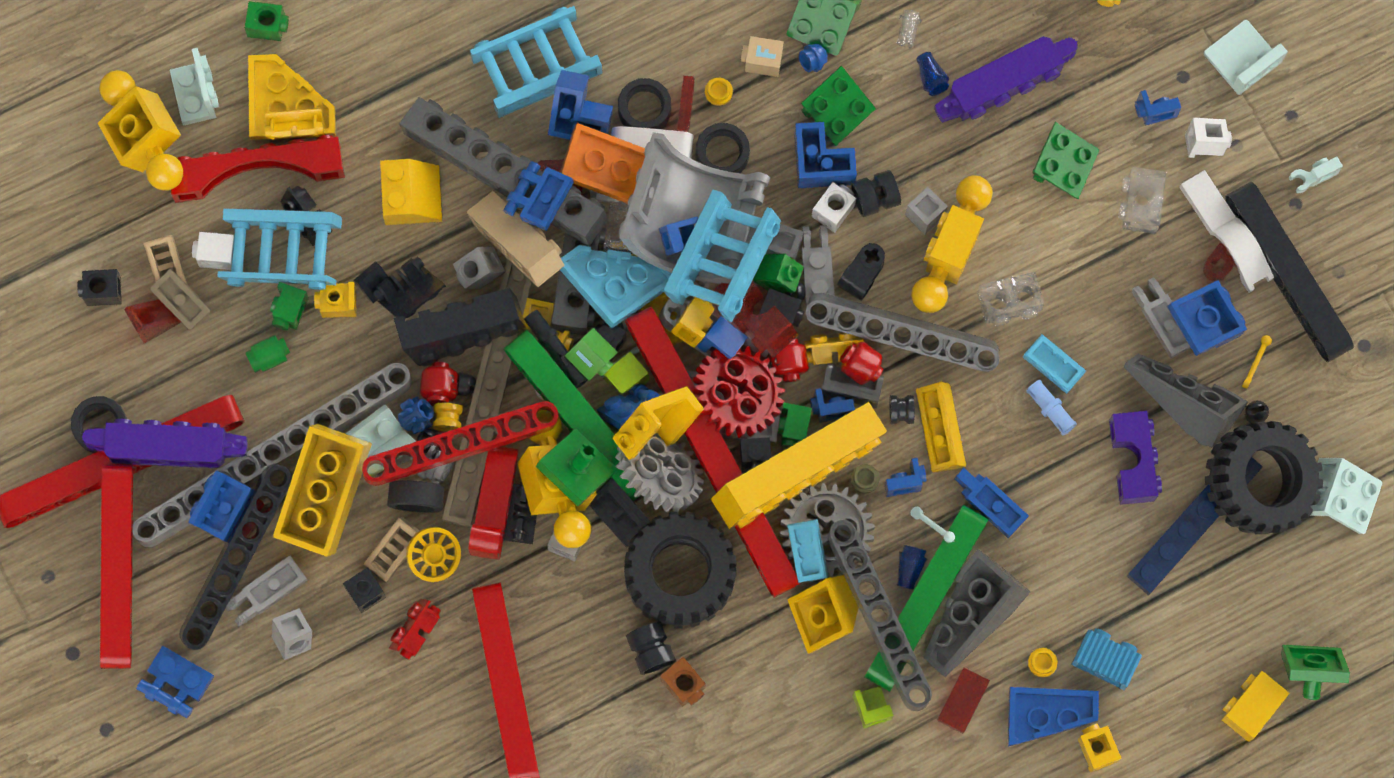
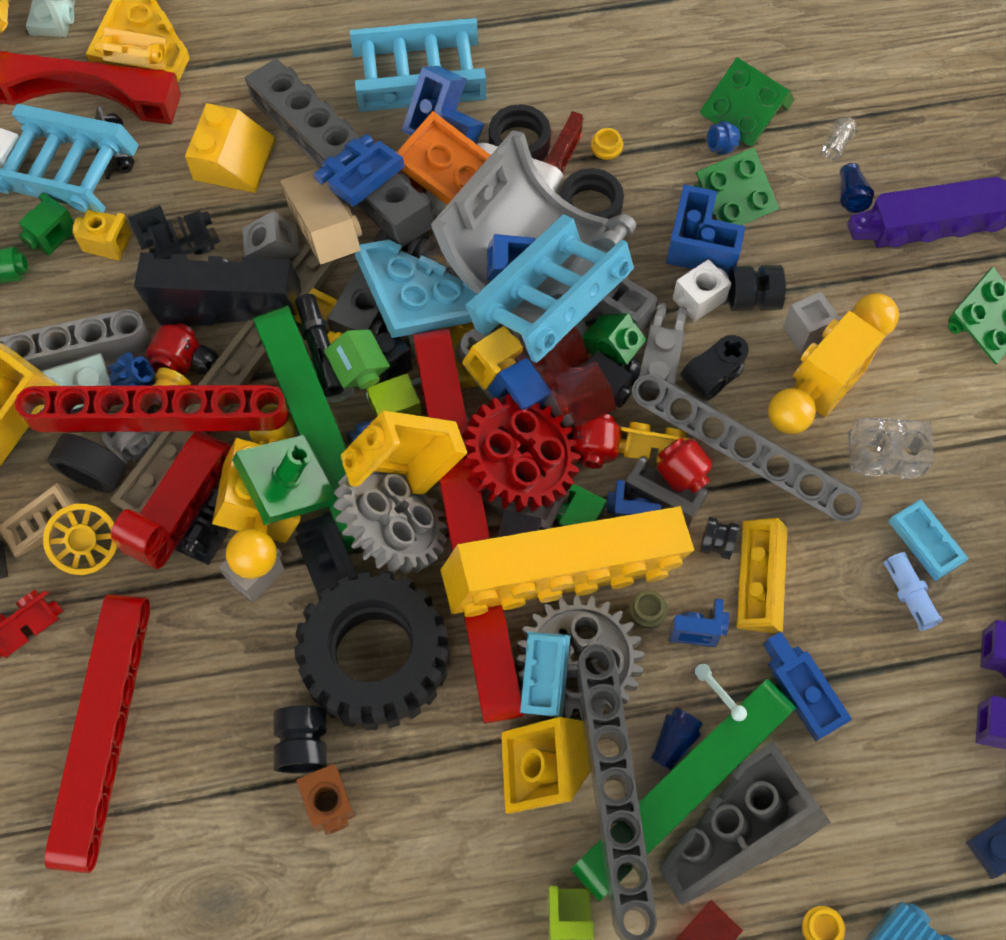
camera: 20 degrees right, 10 degrees down
tan brick [741,36,784,77] -> none

